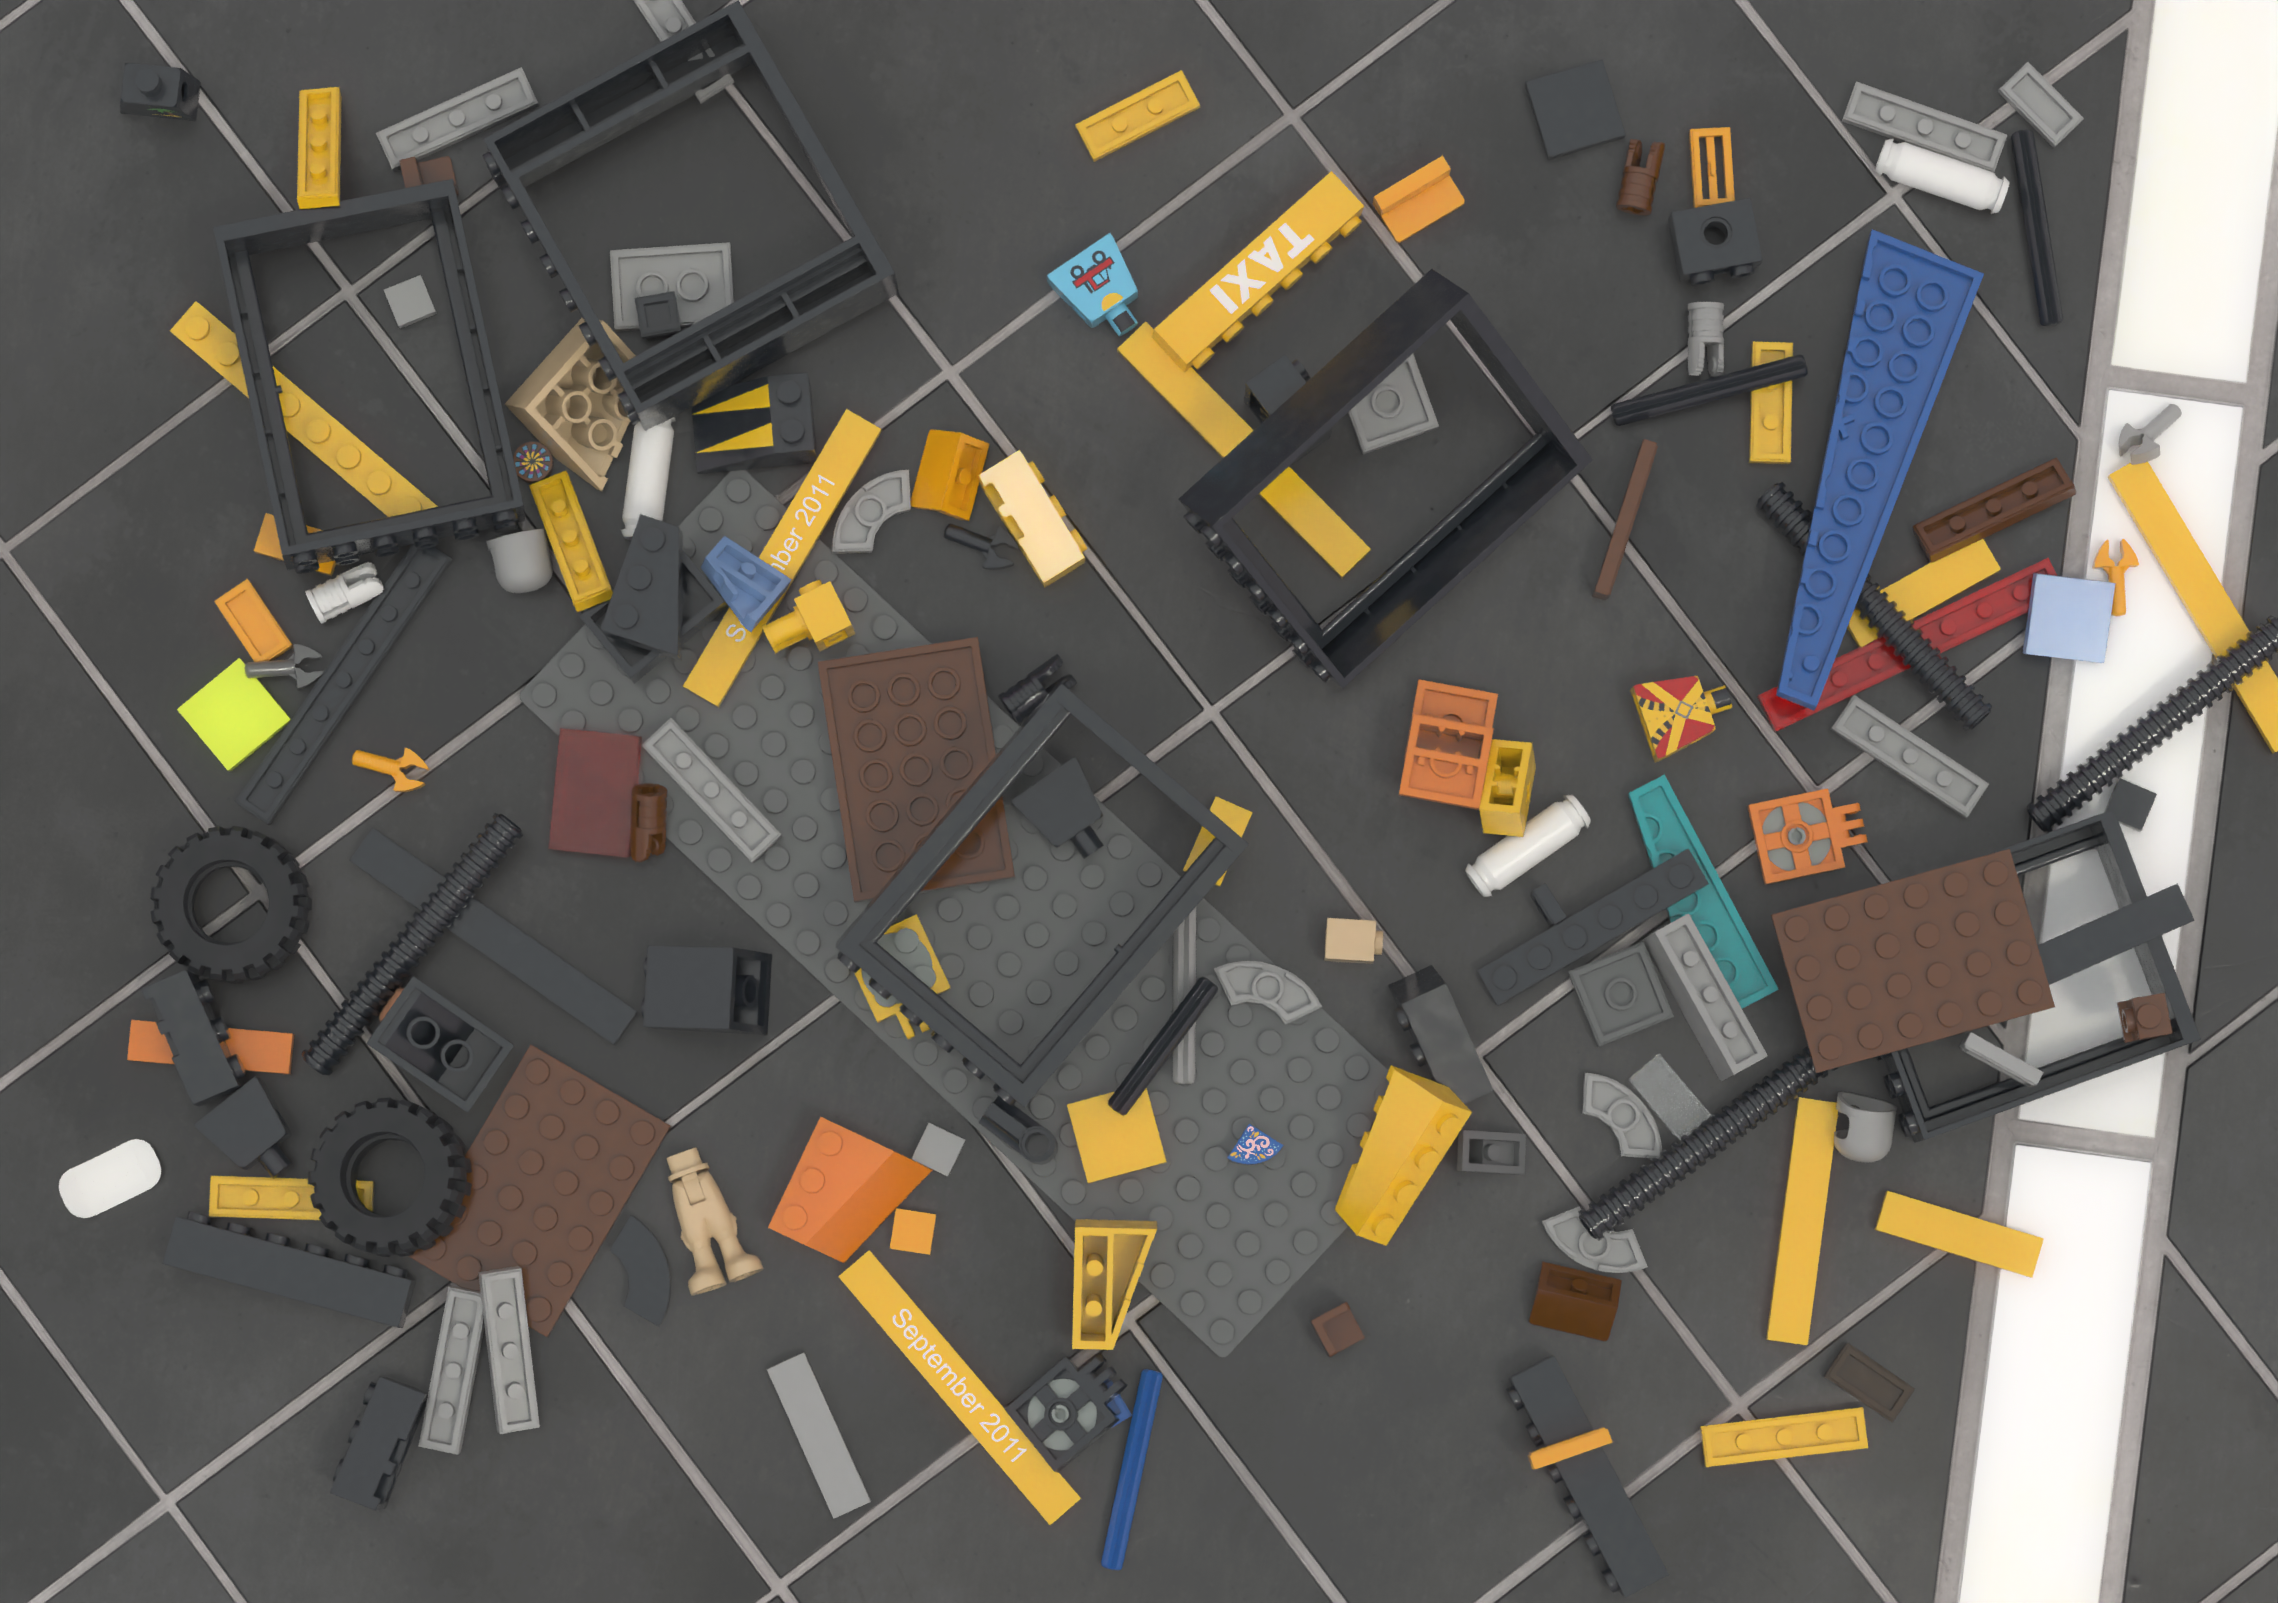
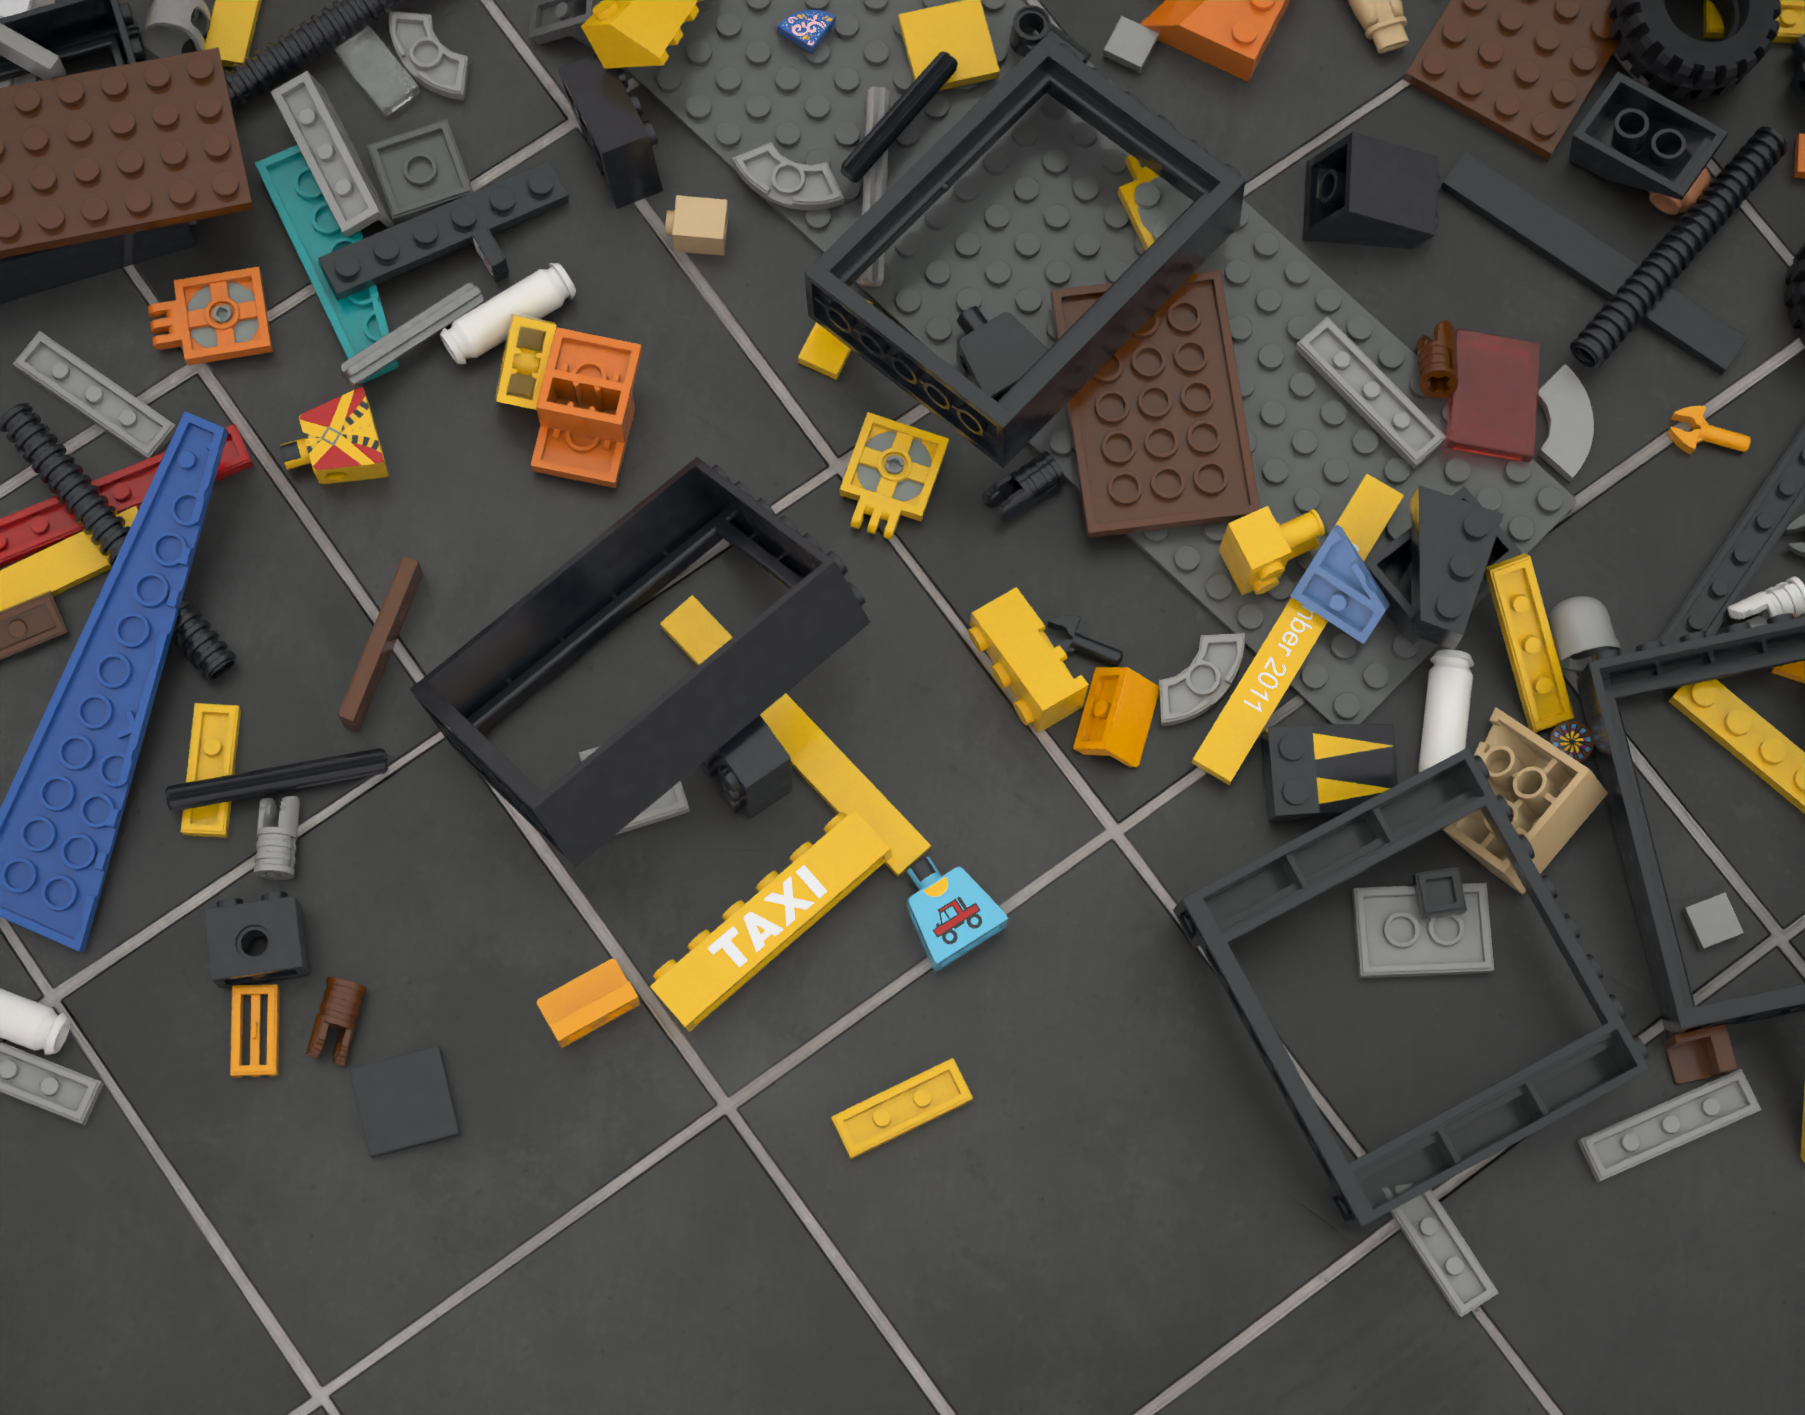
camera: 175 degrees right, 10 degrees down
none -> flat silver axle [339,282,484,386]
none -> yellow piece [839,412,949,540]
none -> light grey tile [1534,364,1594,483]

